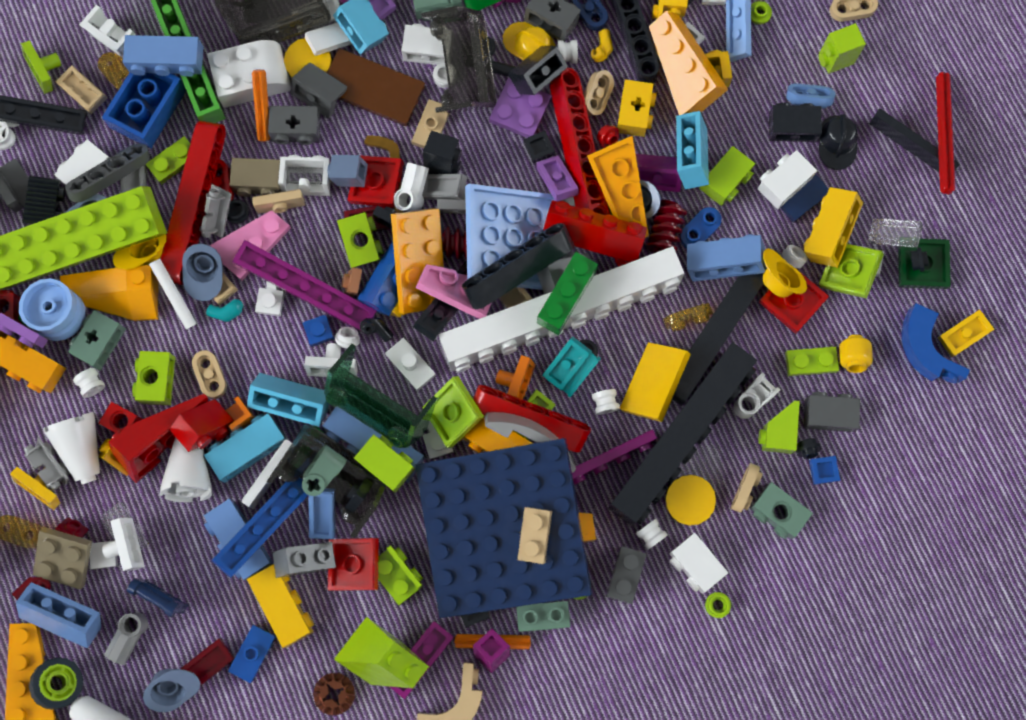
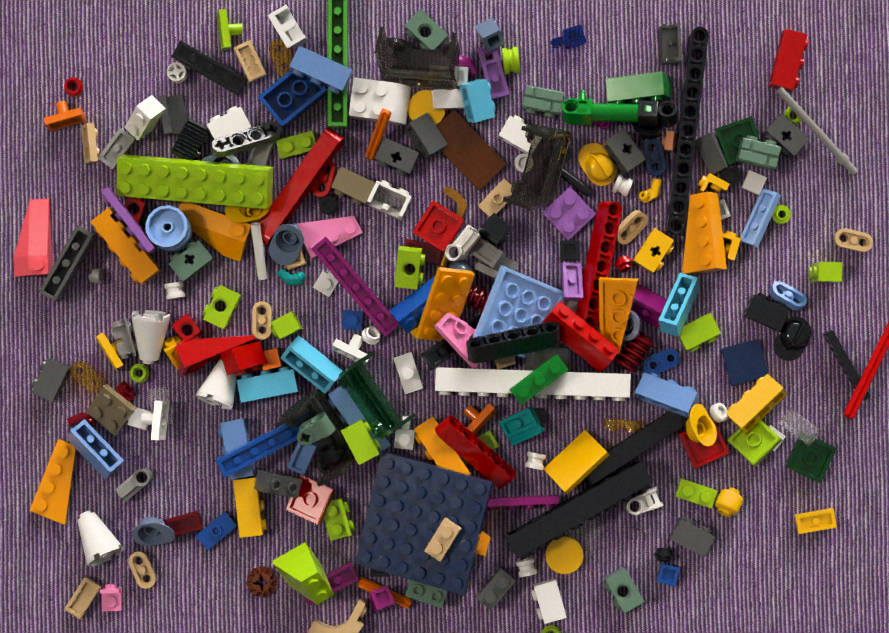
camera: 25 degrees right, 10 degrees up
wheel [29,658,83,710] -> none
dark blue plate [127,578,188,618] -> none
light grey hinge [199,184,232,238] -> none
white tile [242,439,297,510] -> none
tan plate [252,189,305,214] -> none
sand blue brick [327,155,368,187] -> none
nougat plate [341,267,362,298] -> none
black arm [360,318,394,342] -> none
black plate [373,205,397,229] -> none
lime tile [422,376,484,448] -> none
light grey slope [484,412,576,473] -> none
black brick [508,46,568,95] -> none
tan plate [731,463,763,513] -> none
white brick [758,150,817,209] -> none
lime slope [758,401,800,454] -> none
blue arch [901,303,970,383] -> none
black plate [910,247,928,272] -> none
none -> lime plate [130,364,149,383]
none -> lime brick [270,311,303,340]

